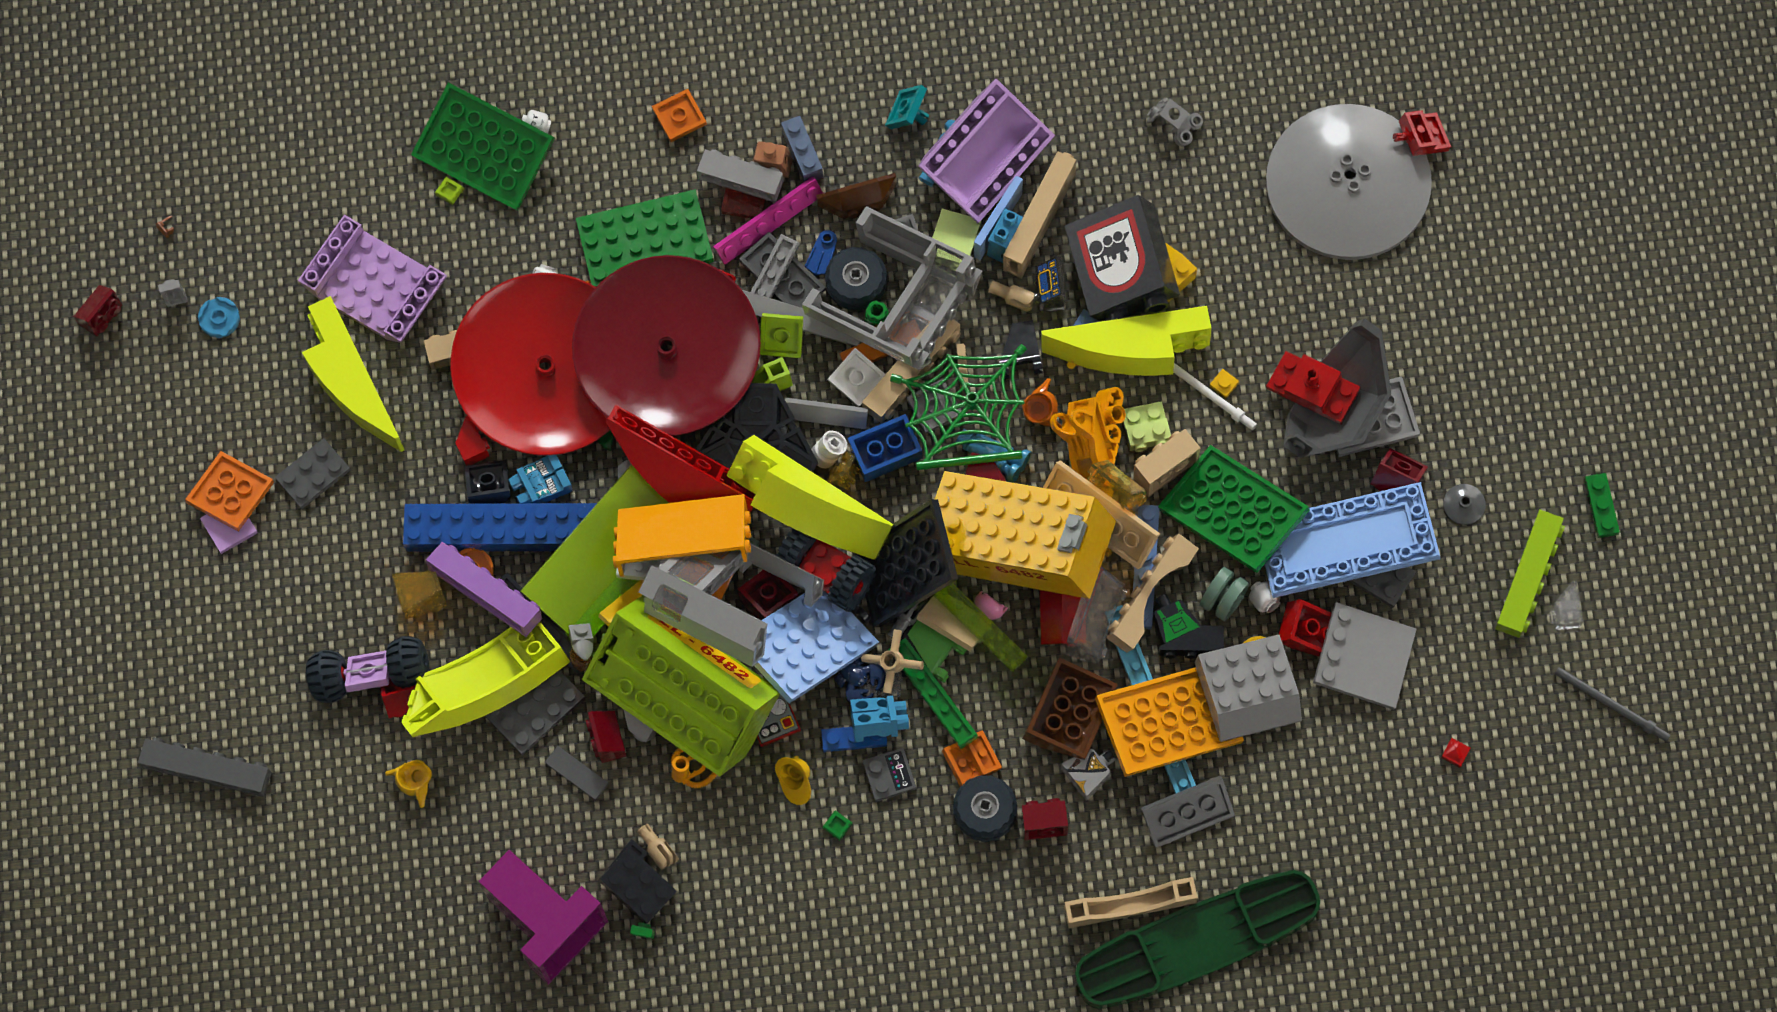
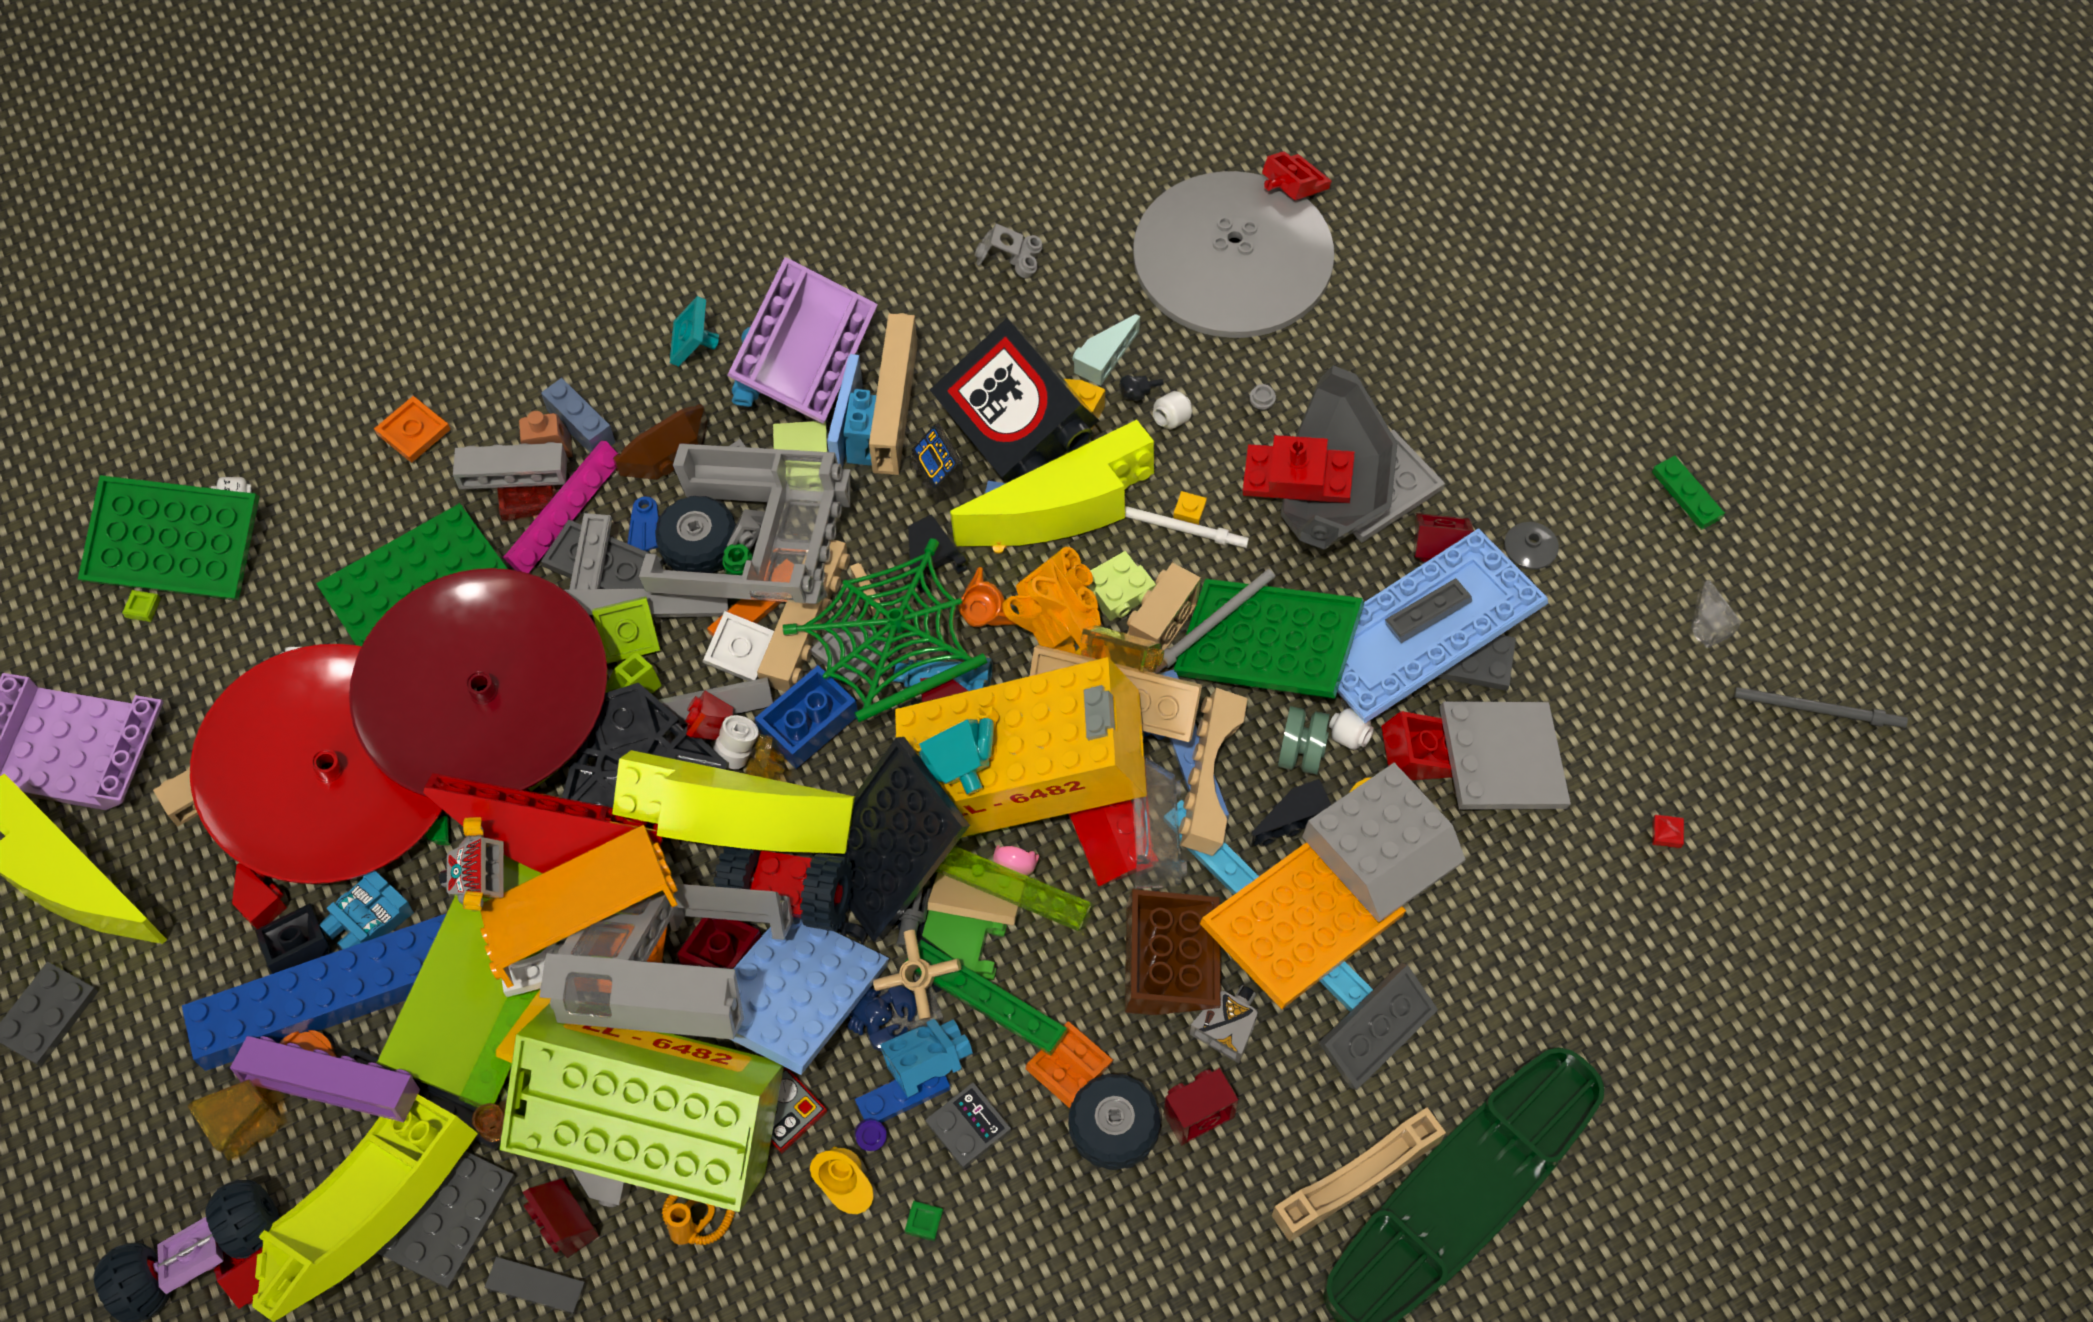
camera: 25 degrees left, 10 degrees down
light grey plate [568,623,593,661] -> none
tan arm [989,280,1034,312] -> none
torso [1153,594,1201,645] -> none
lime brick [1495,509,1565,638] -> none
none -> torso [439,817,503,911]
none -> red slope [685,690,733,740]
none -> light grey slope [727,509,765,550]
none -> dark purple tile [854,1118,886,1151]
none -> teal torso [913,705,999,795]
none -> light aqua slope [1072,314,1140,386]
none -> black piece [1119,375,1164,401]
none -> light grey bar [1143,569,1275,674]
none -> white head [1153,391,1192,430]
none -> light grey plate [1249,384,1276,410]
none -> dark grey tile [1385,578,1472,643]

